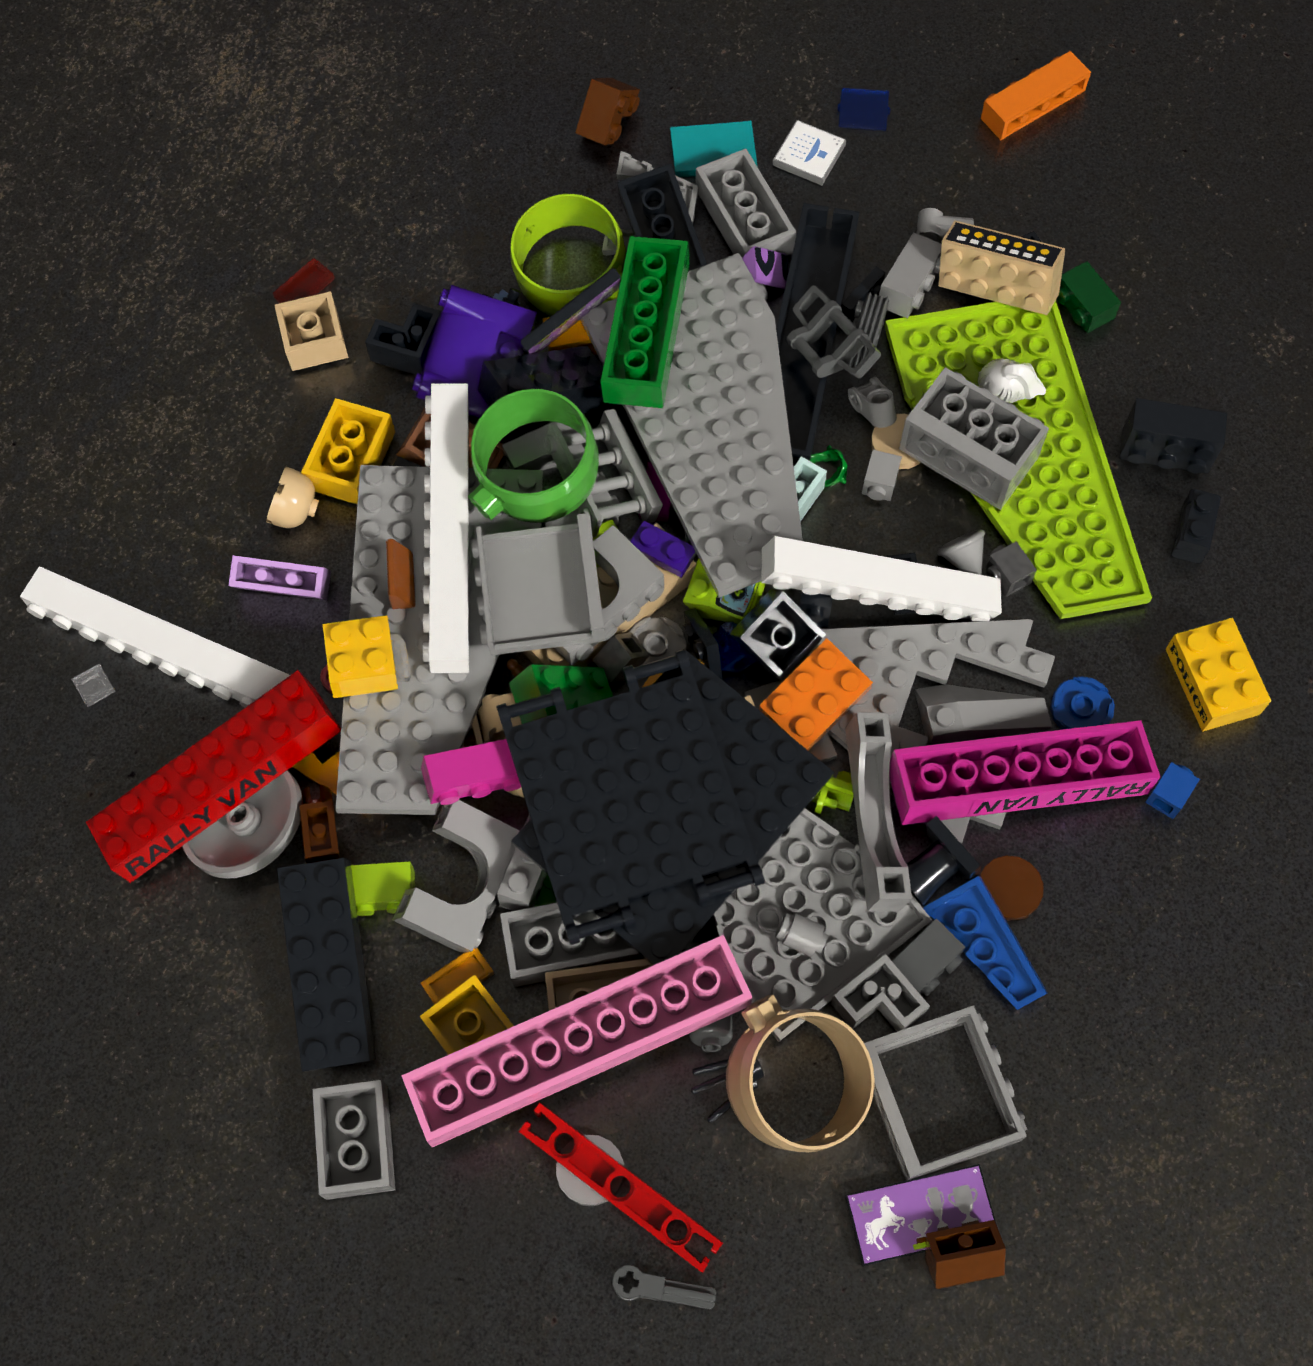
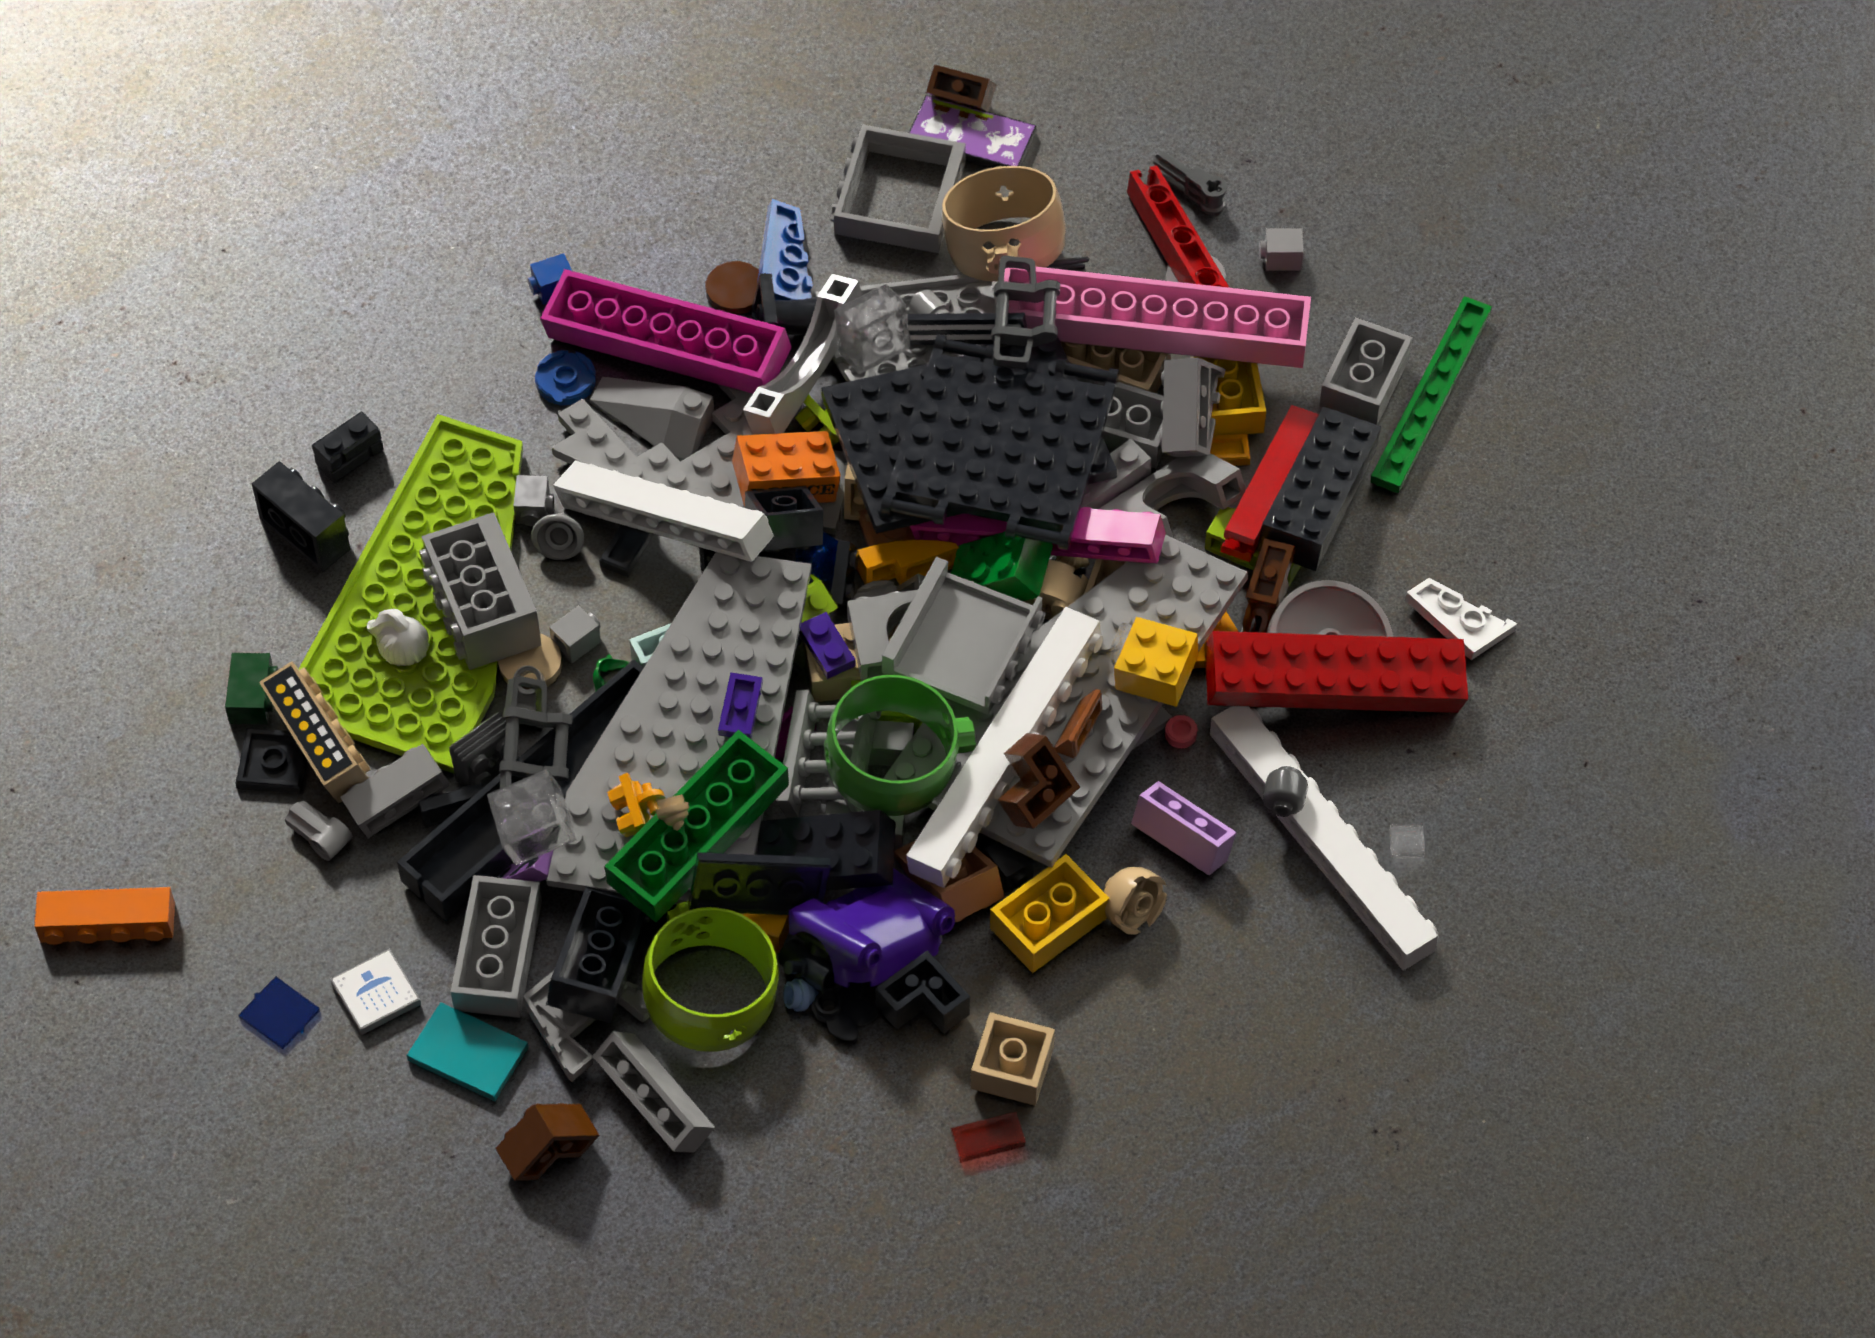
camera: 150 degrees left, 10 degrees down
light grey brick [831,954,930,1032] -> none
dark grey brick [892,918,965,997] -> none
yellow brick [1165,618,1271,732] -> none
none -> clear brick [487,769,577,866]
none -> light grey brick [593,1032,715,1152]
none -> light orange hips [607,772,665,837]
none -> tan plate [656,795,689,831]
none -> dark purple plate [718,672,763,739]
none -> clear brick [834,284,911,374]
none -> black tile [904,313,1027,345]
none -> dark grey bar [991,256,1060,369]
none -> reddish brown brick [998,733,1080,829]
none -> light grey wedge [1160,358,1225,457]
none -> red piece [1220,405,1319,562]
none -> light grey brick [1259,228,1304,271]
none -> dark grey head [1263,766,1308,817]
none -> green plate [1370,296,1492,494]
none -> white wing [1405,578,1517,660]

